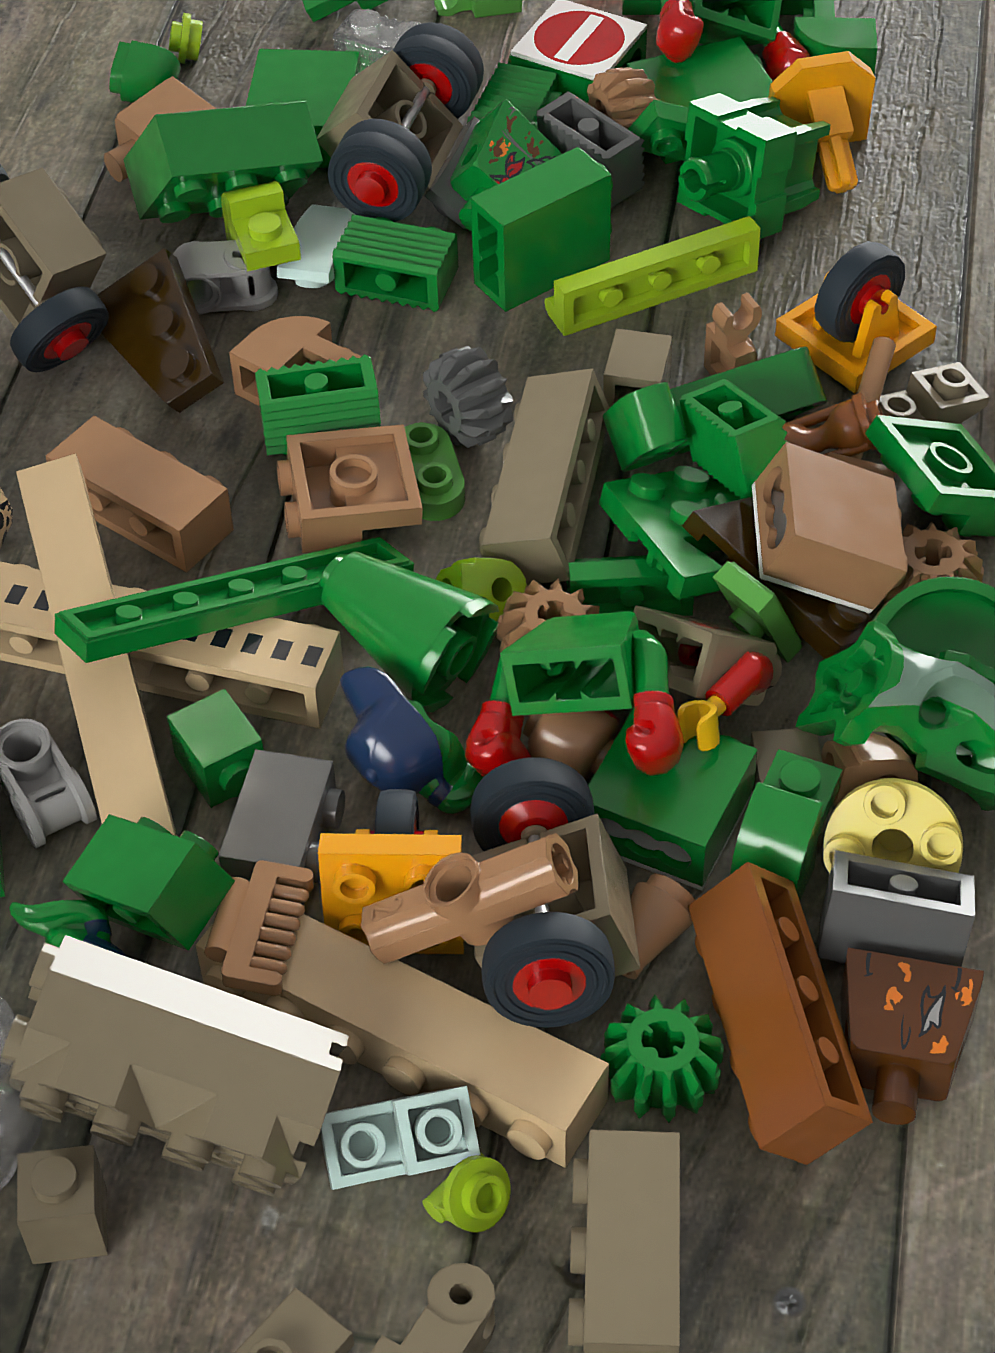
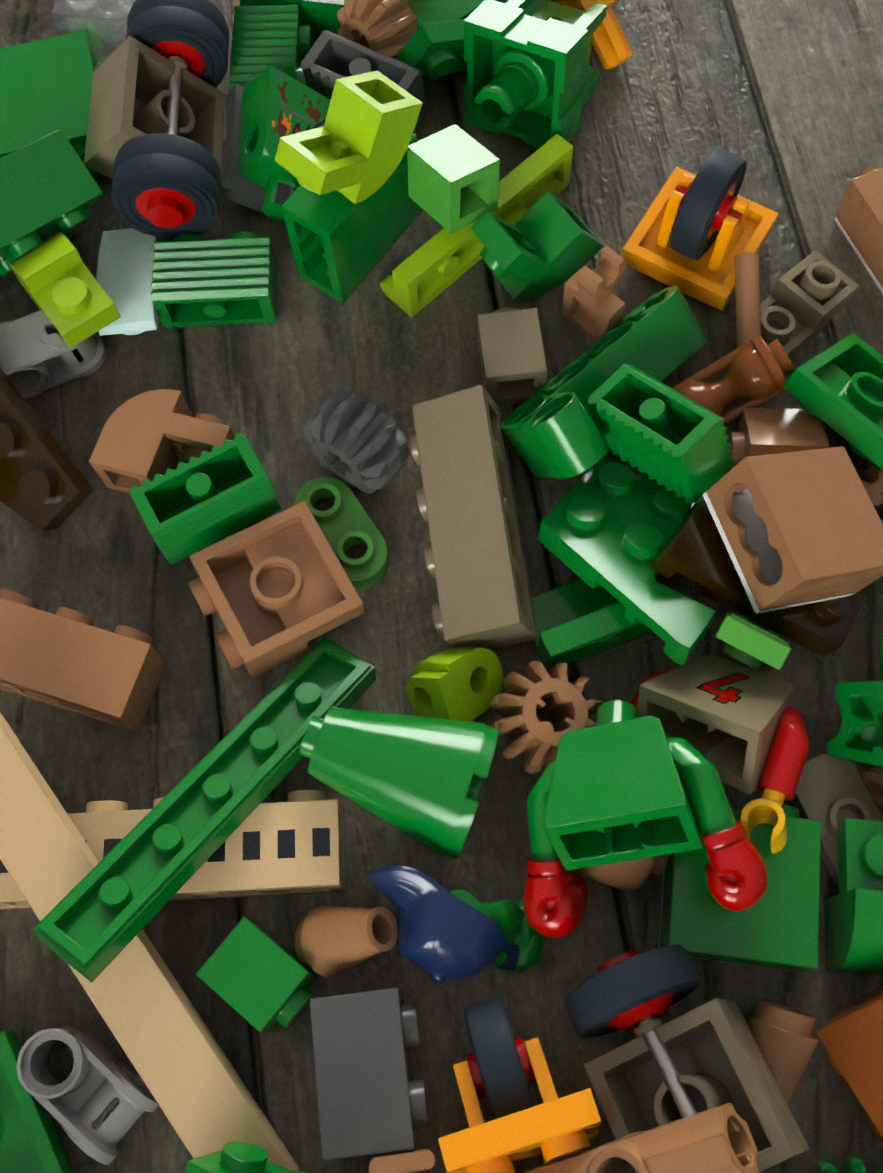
camera: 15 degrees left, 20 degrees up
none -> lime brick [274,70,423,204]
none -> medium nougat cone [294,905,398,977]
none -> bright green brick [407,124,500,233]
none -> green brick [471,191,603,301]

